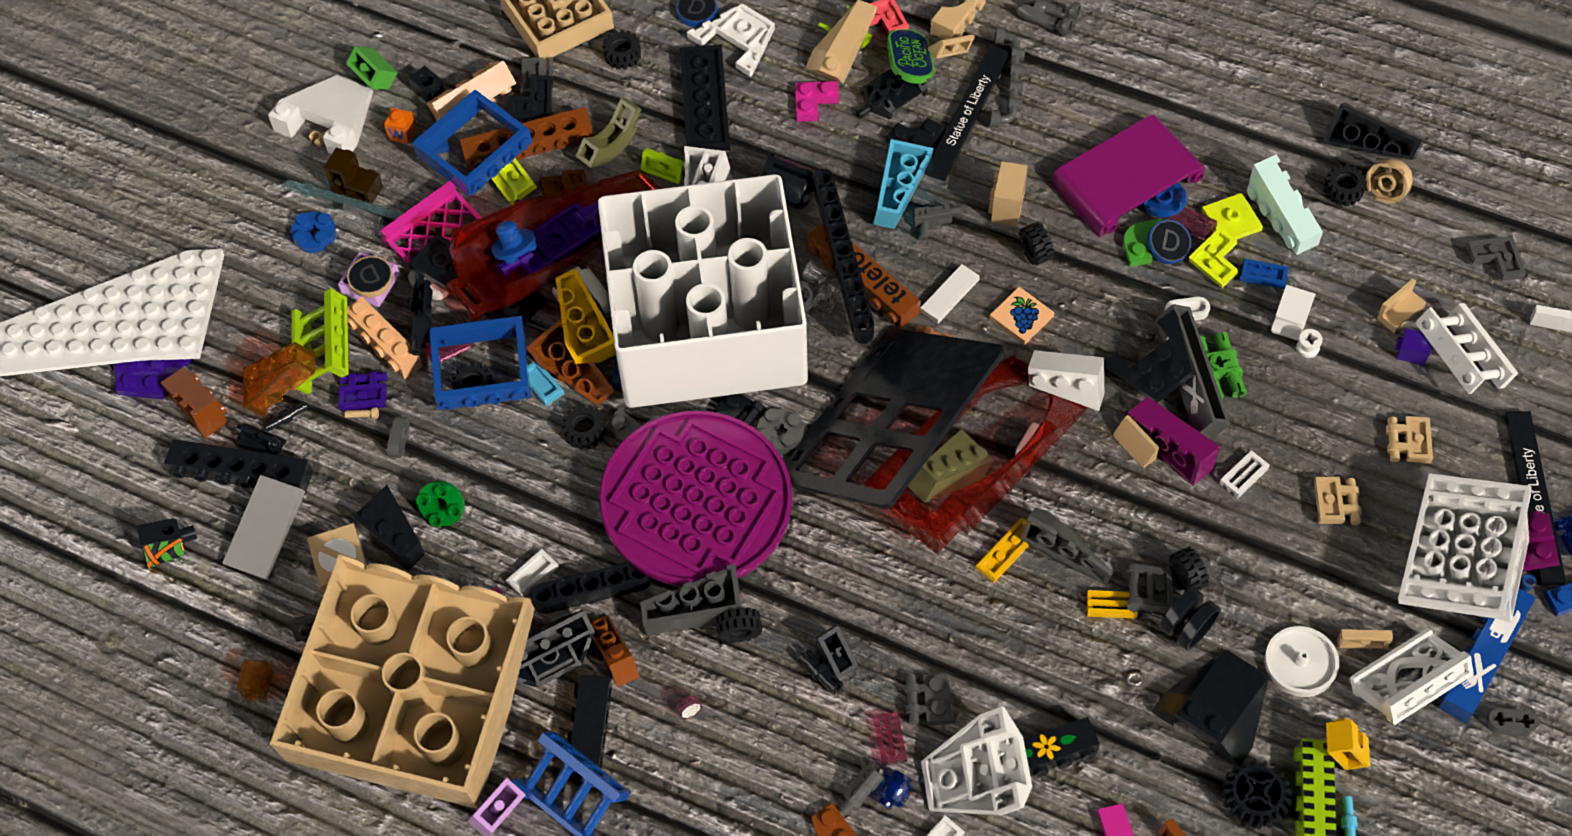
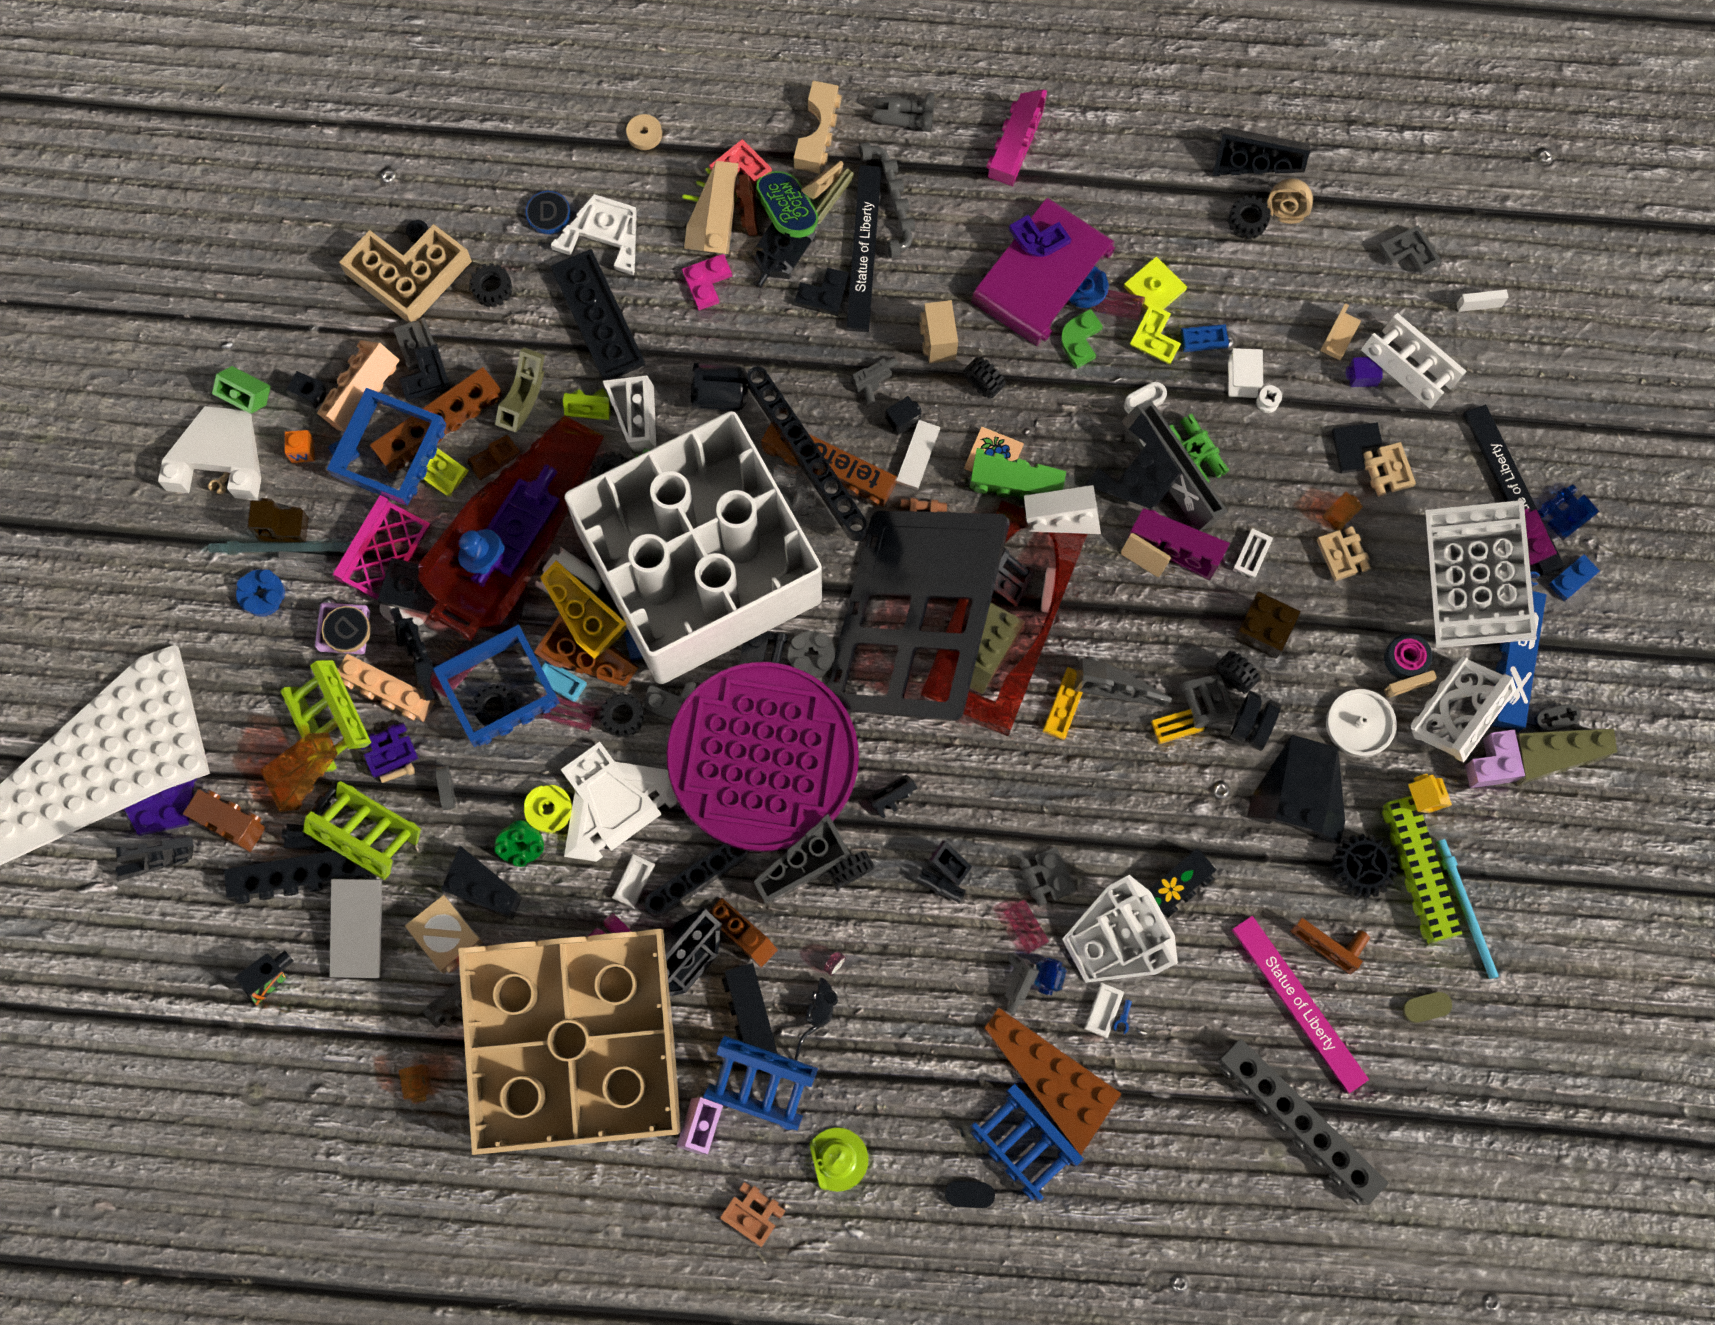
camera: 25 degrees left, 15 degrees up
medium azure wedge [873,139,934,229] -> none
black tile [1147,219,1191,265] -> none
light aqua wedge [1247,154,1323,255] -> none
none -> black wing [115,836,194,882]
none -> lime fence [303,781,421,880]
none -> neon yellow plate [524,785,572,834]
none -> clear pink tile [543,697,596,732]
none -> white plate [561,742,677,862]
none -> copper plate [736,174,758,236]
none -> black animal [794,977,838,1061]
none -> olive axle [815,168,854,224]
none -> black plate [866,775,918,818]
none -> black brick [885,396,922,436]
none -> bright green wedge [969,448,1066,501]
none -> dark pink wedge [986,89,1047,186]
none -> black plate [993,547,1035,607]
none -> dark purple plate [1009,215,1071,257]
none -> dark brown brick [1234,591,1301,659]
none -> clear orange brick [1323,492,1363,532]
none -> black tile [1332,422,1382,474]
none -> wheel [1384,633,1433,680]
none -> lavender brick [1465,730,1525,788]
none -> olive wedge [1516,729,1617,786]

